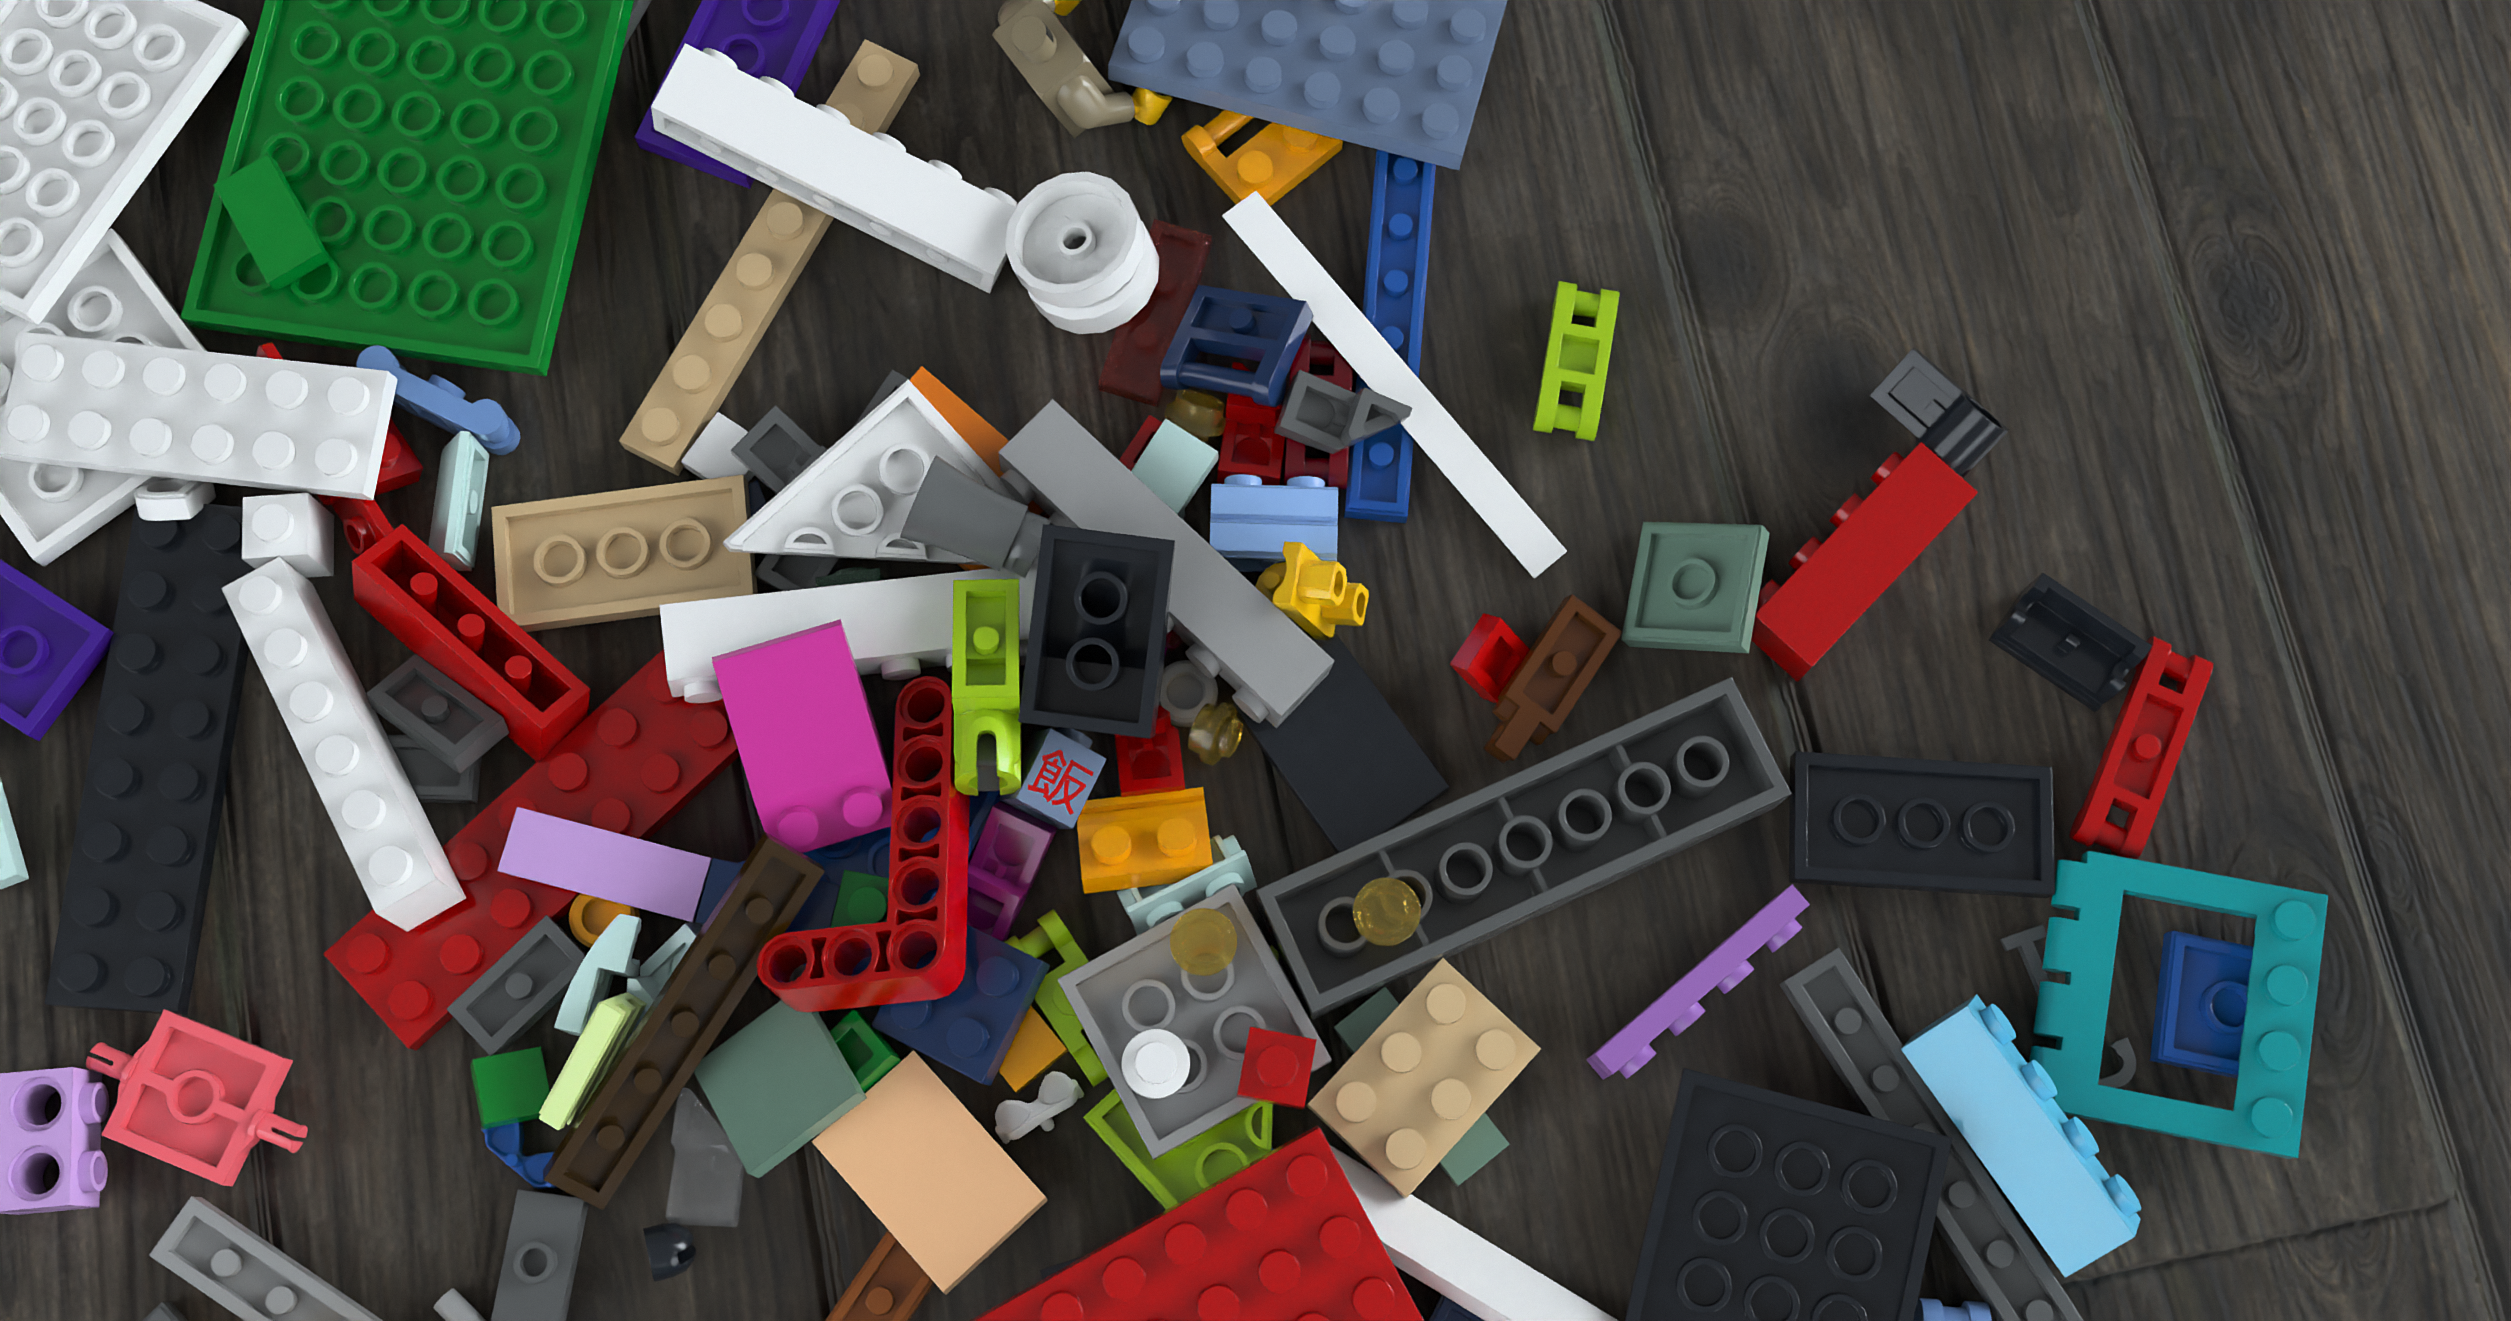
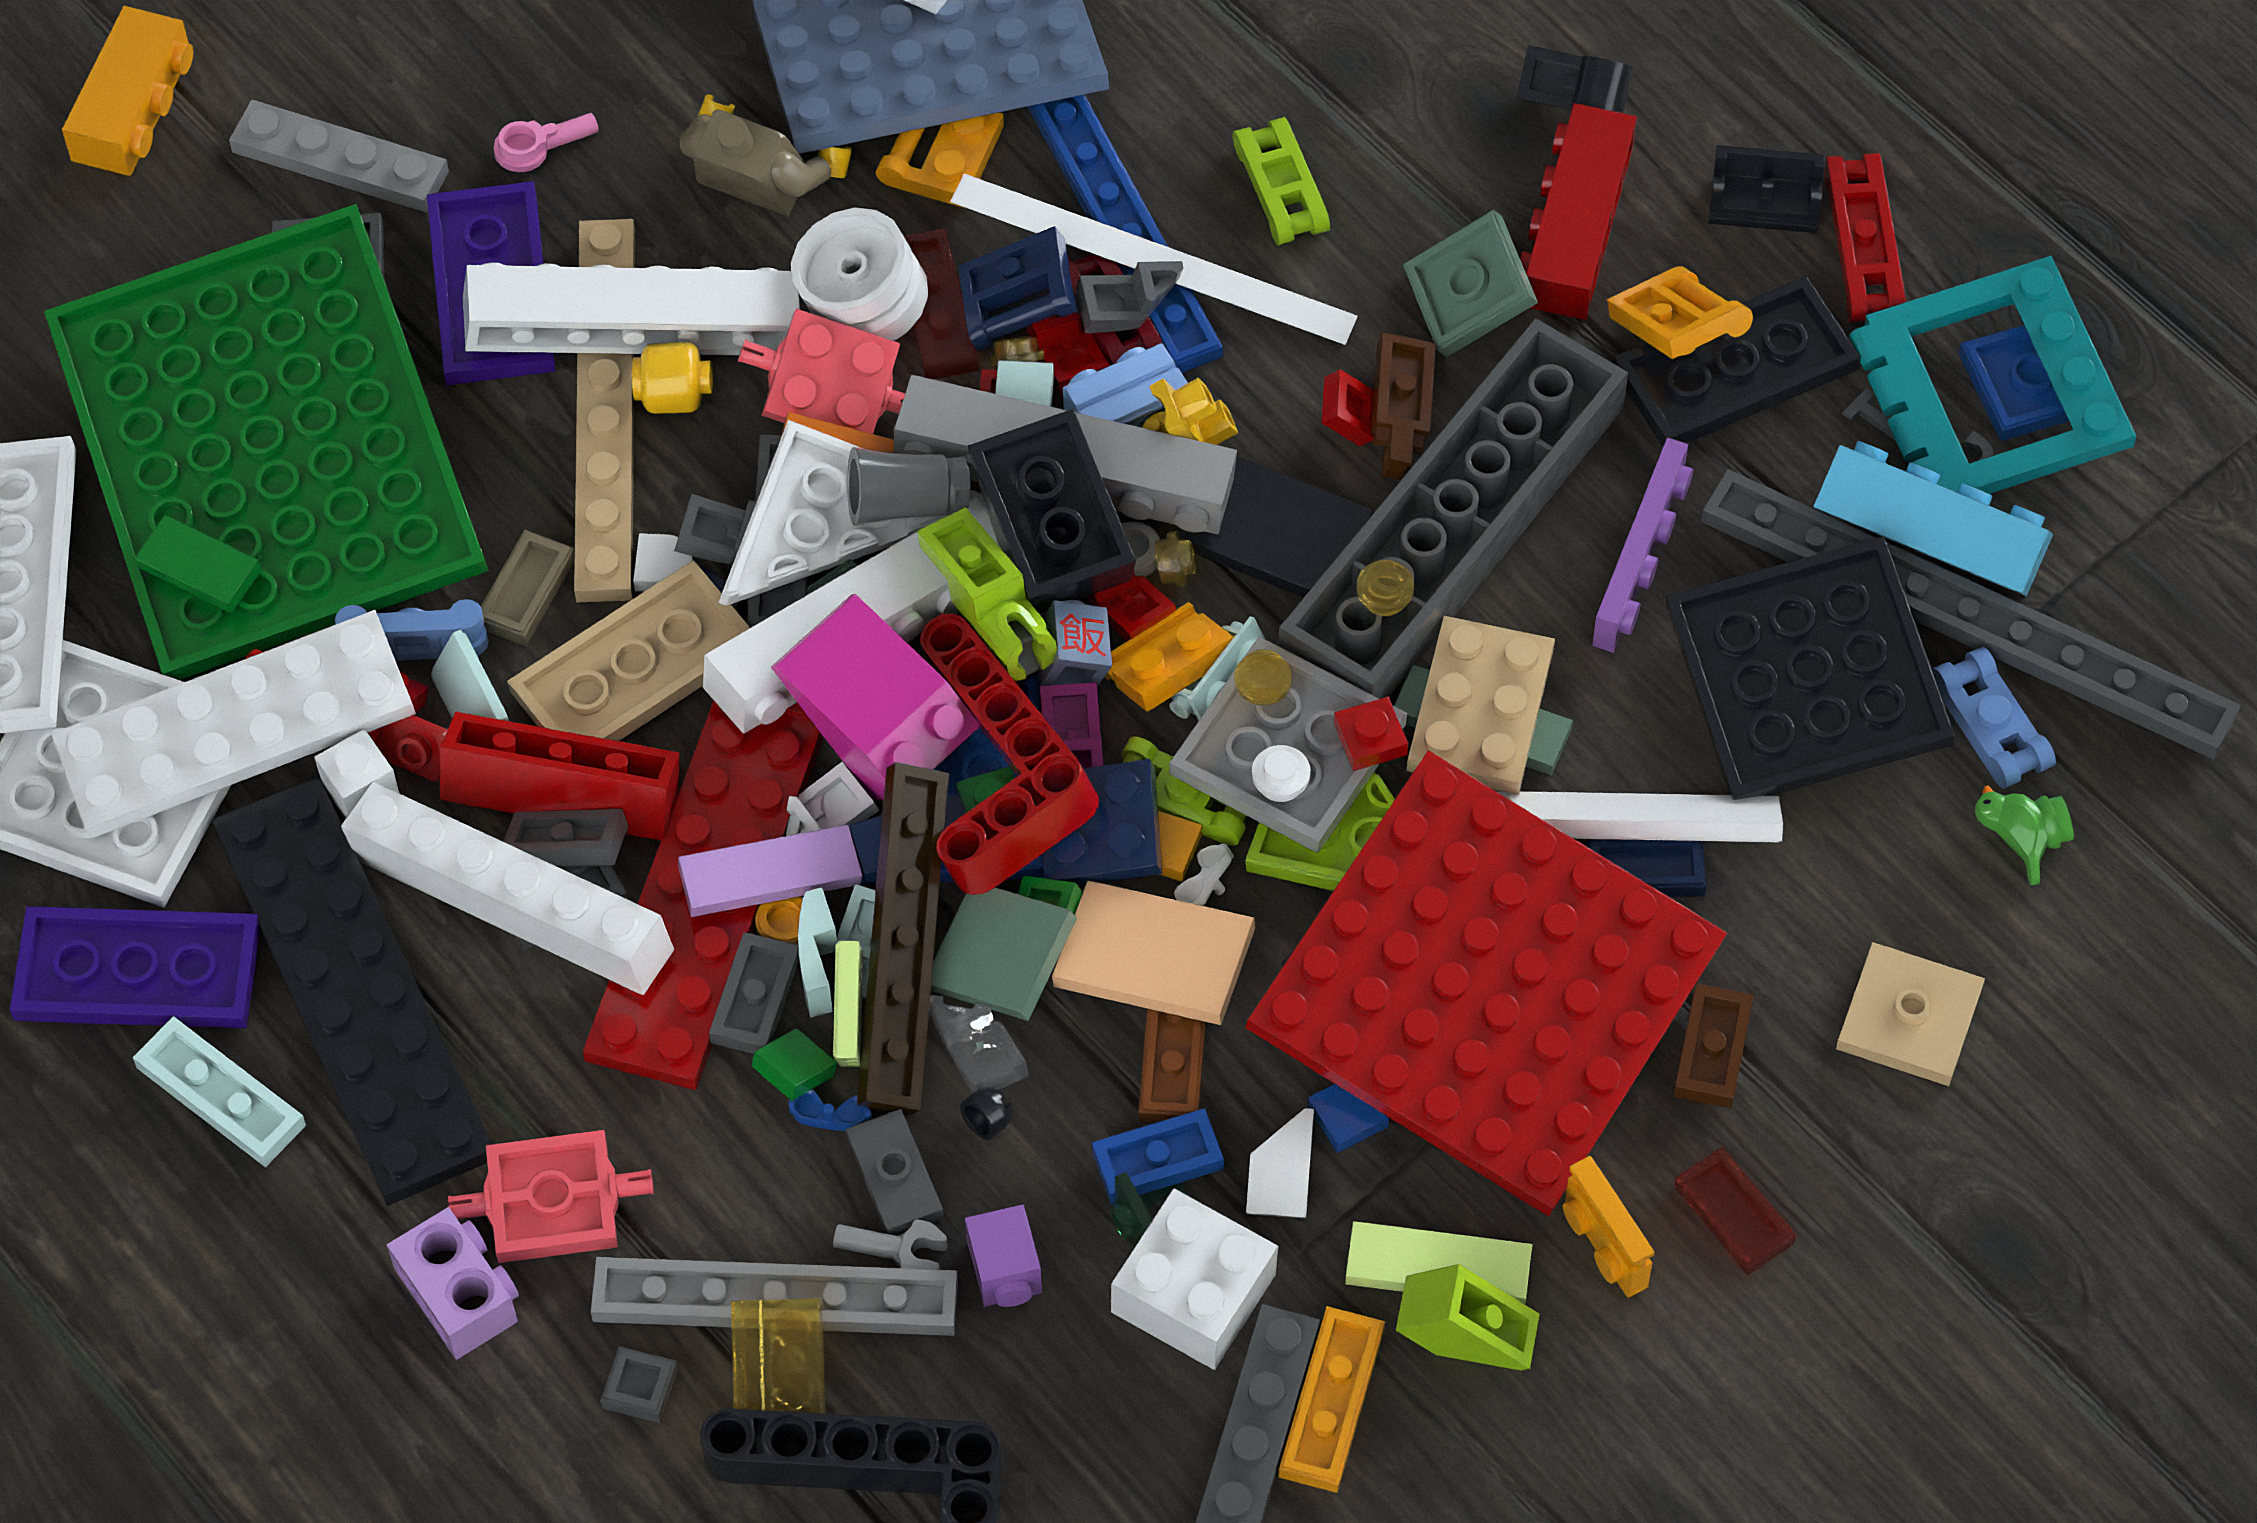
camera: 25 degrees left, 15 degrees down
white tile [134,478,216,521] -> none
none -> dark tan tile [480,530,575,647]
none -> yellow head [632,342,713,414]
none -> coral plate [738,309,905,434]
none -> white slope [786,762,879,836]
none -> light orange plate [1607,266,1753,359]

